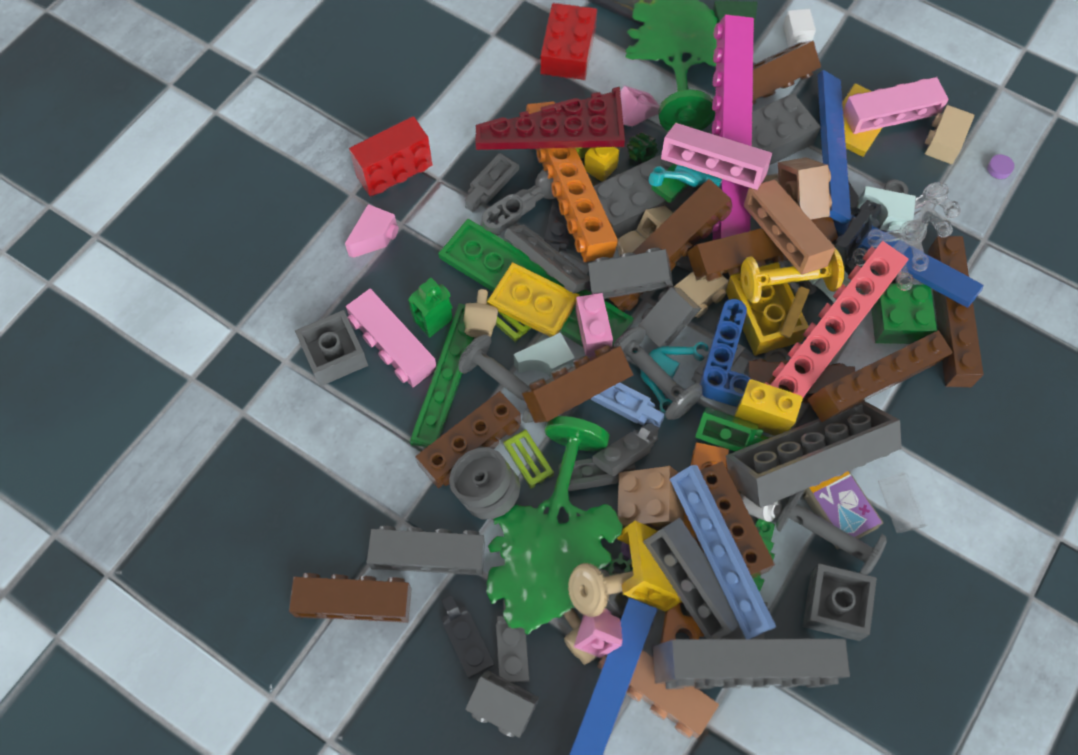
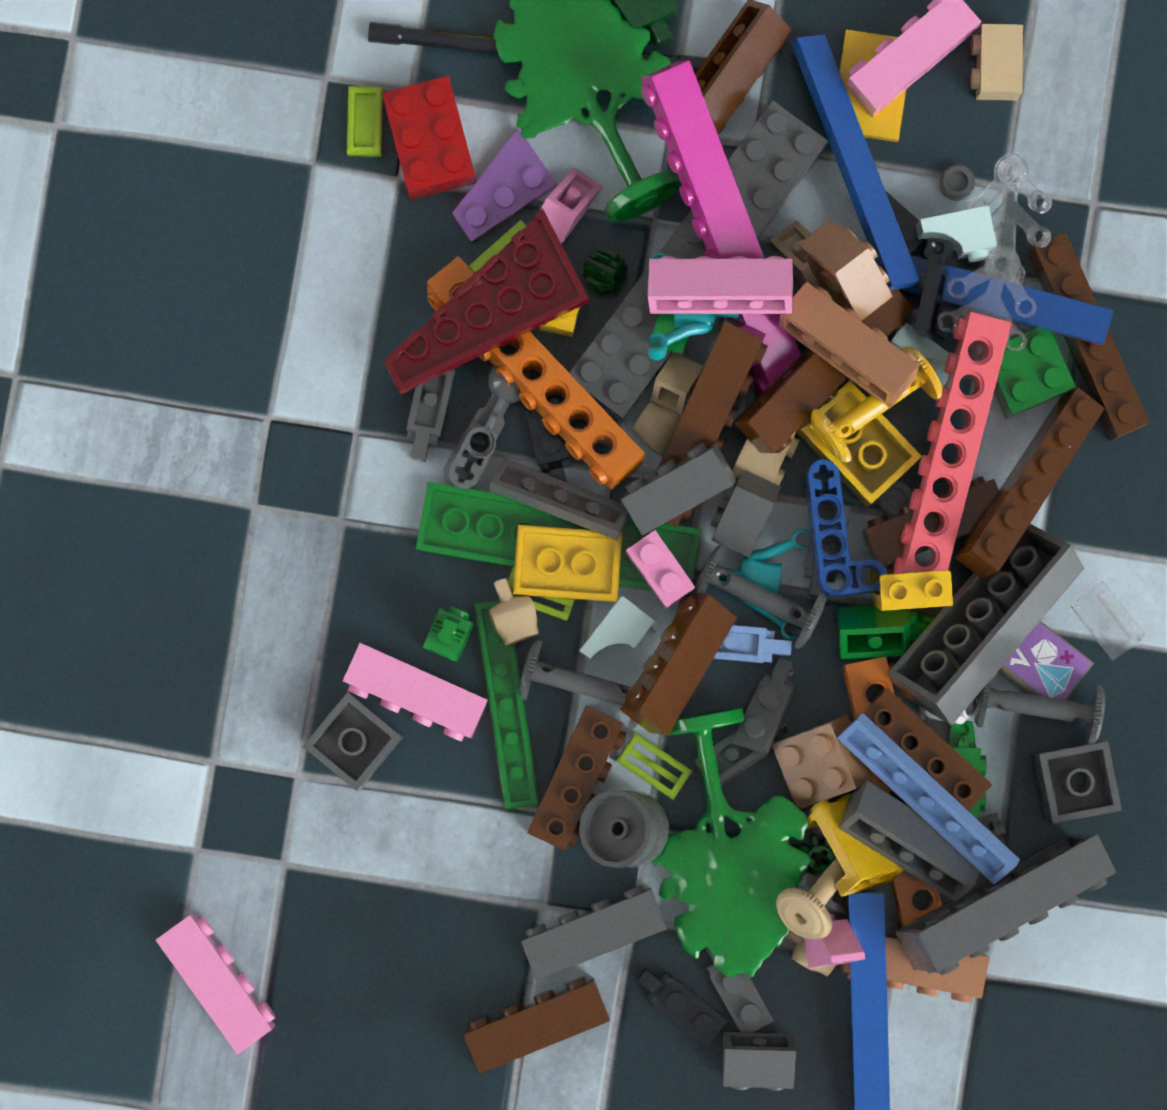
camera: 25 degrees left, 20 degrees up
bright pink slope [345,204,398,258] -> none
red brick [349,116,433,197] -> none
pearl gold tile [780,287,810,338] -> none
medium lavender tile [987,154,1015,179] -> none
none -> bright pink brick [156,913,276,1055]
none -> lime tile [347,86,384,157]
none -> medium lavender wing [452,128,557,243]

